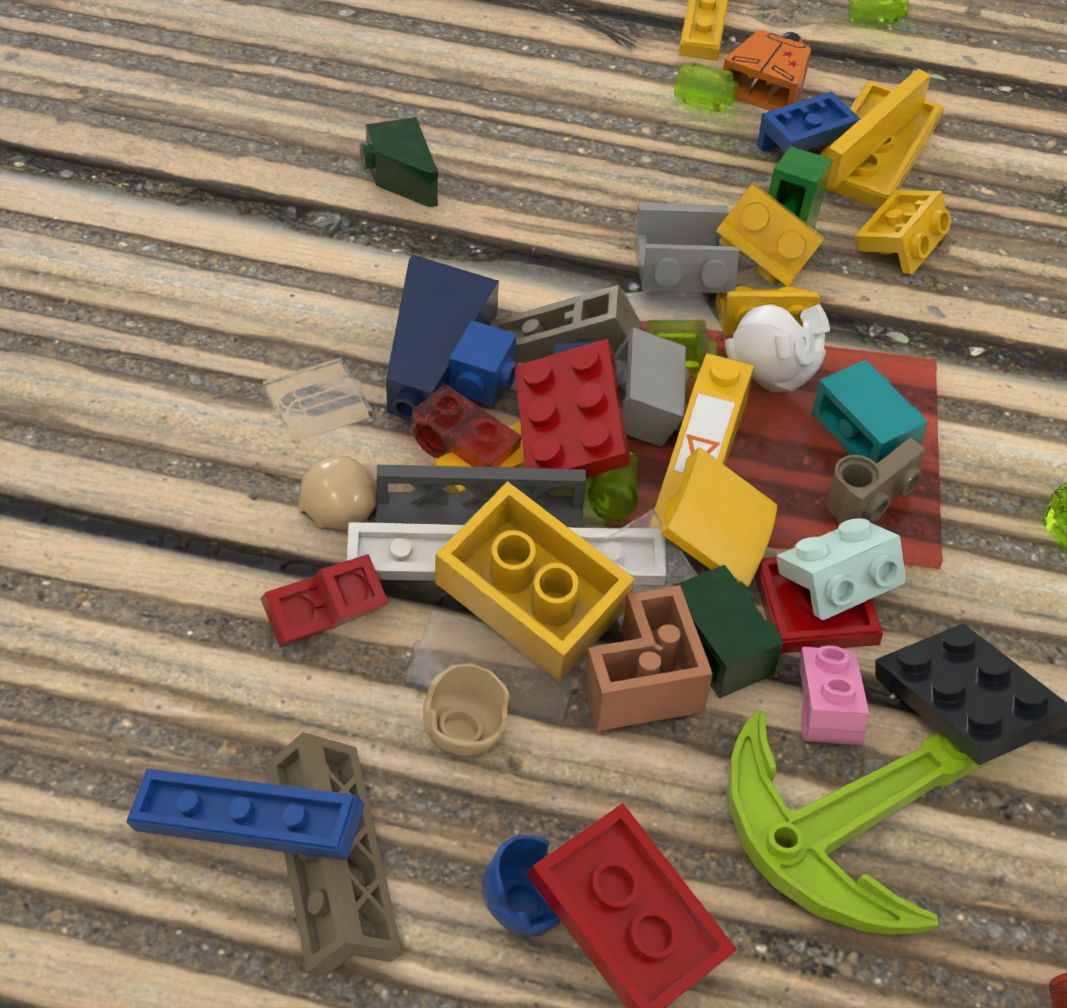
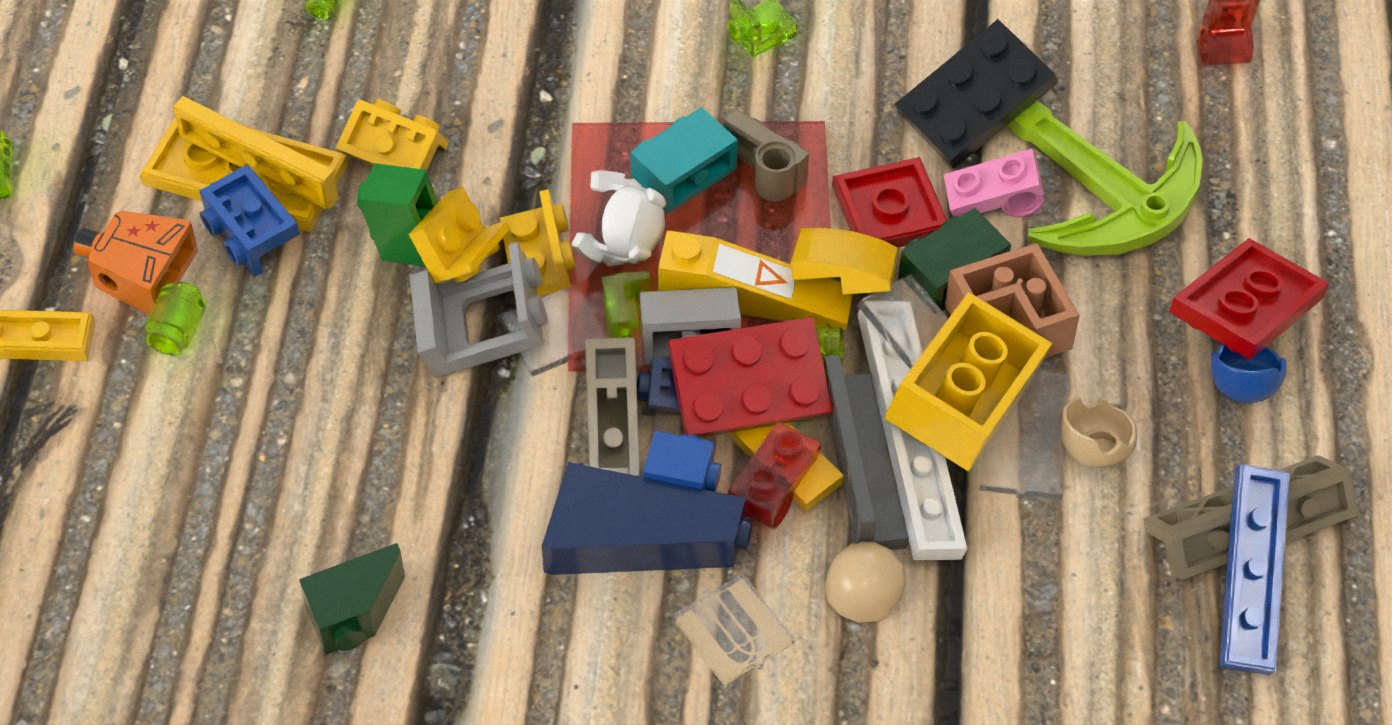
camera: 95 degrees left, 5 degrees up
red slope [260,554,389,648] -> none
light aqua bracket [776,518,906,620] -> none

